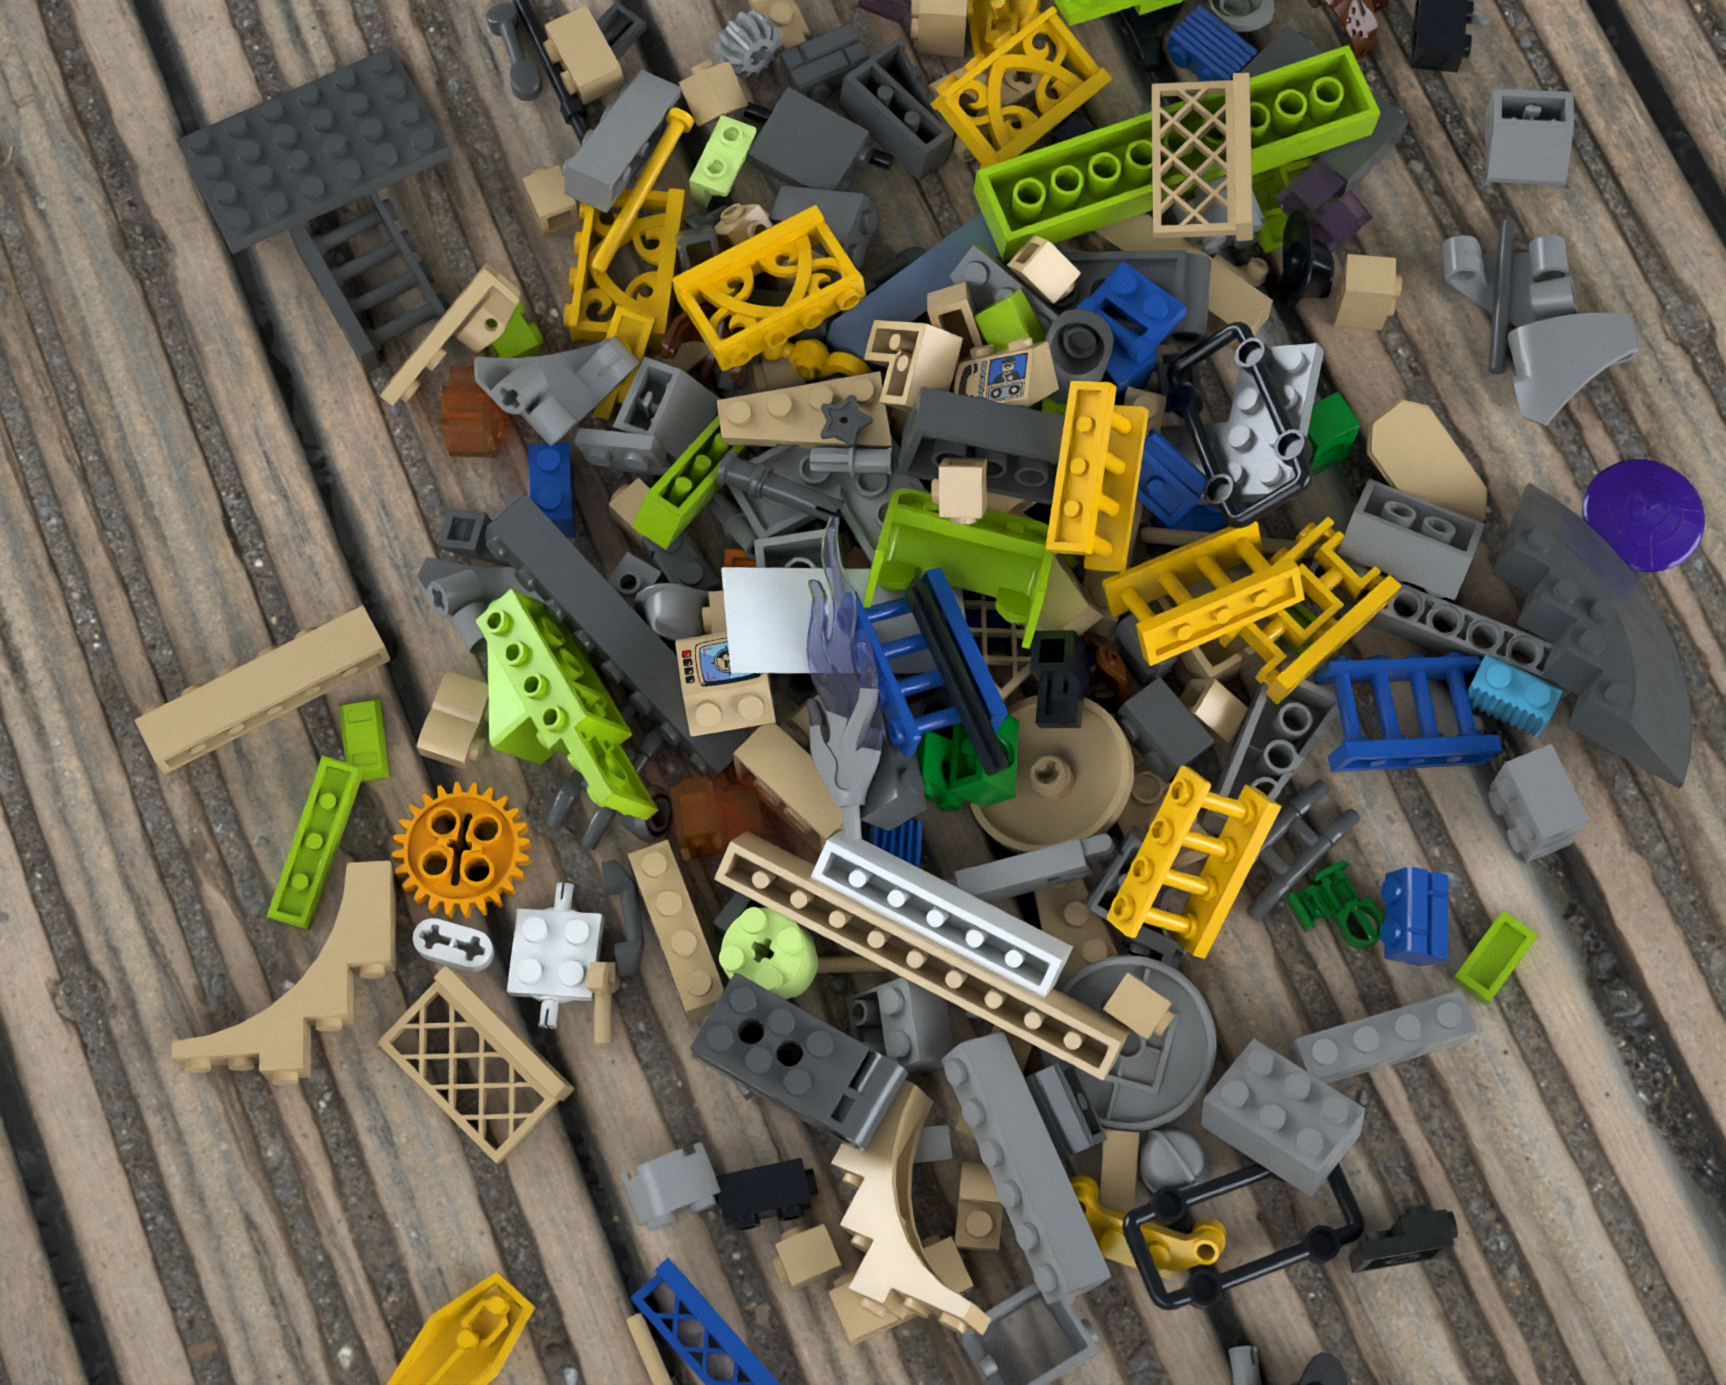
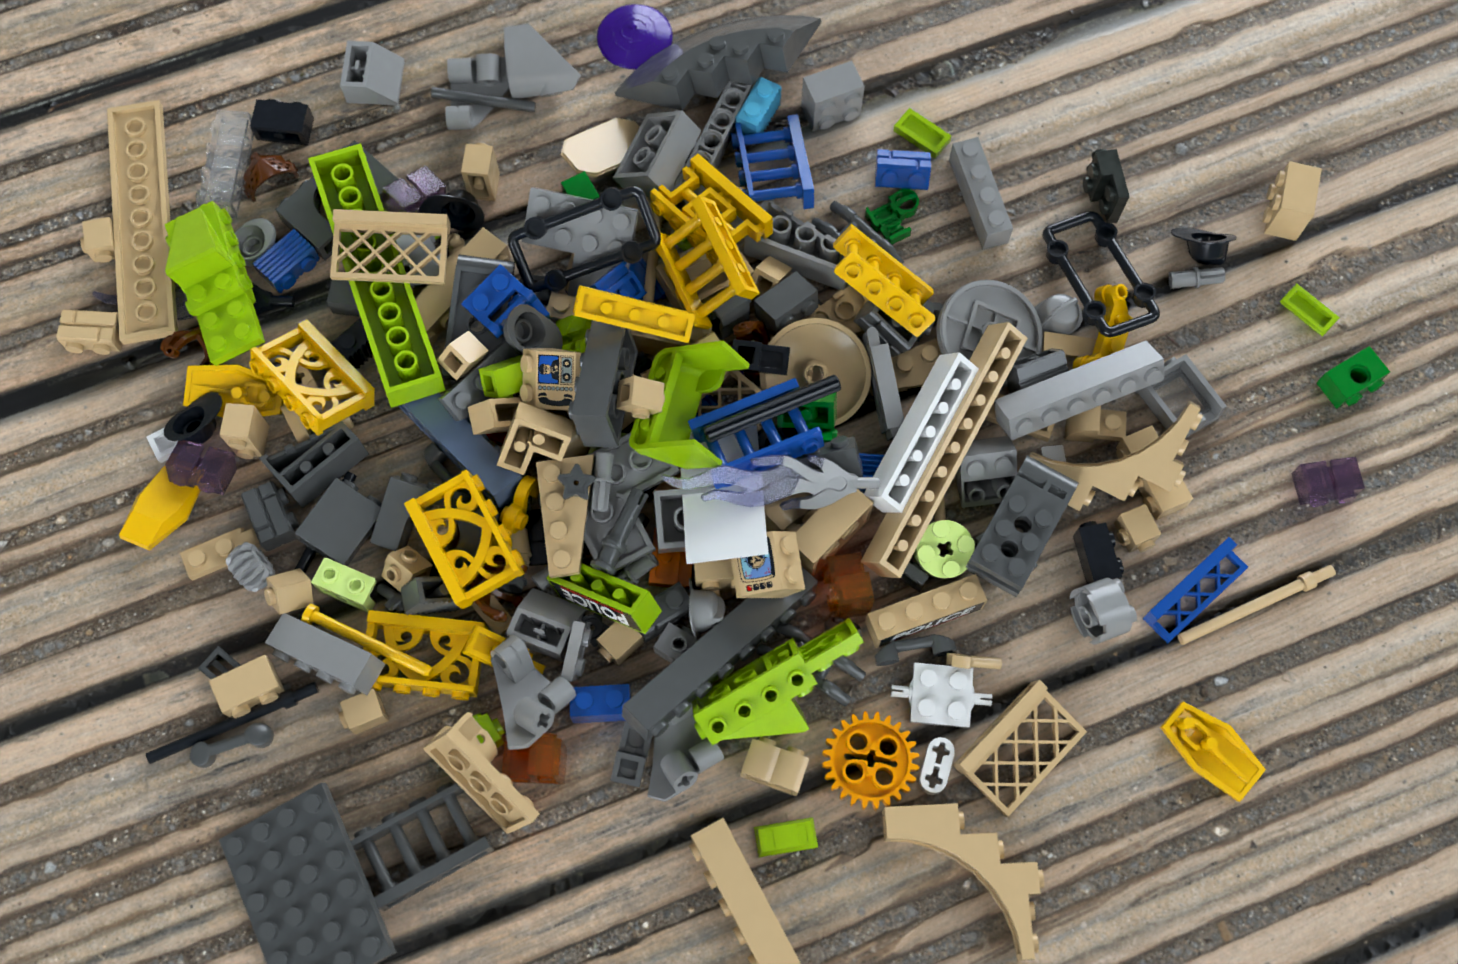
camera: 90 degrees left, 0 degrees up
lime tile [266,756,365,931] -> none
tan brick [1103,972,1175,1040] -> none
light grey brick [1201,1038,1365,1197] -> none

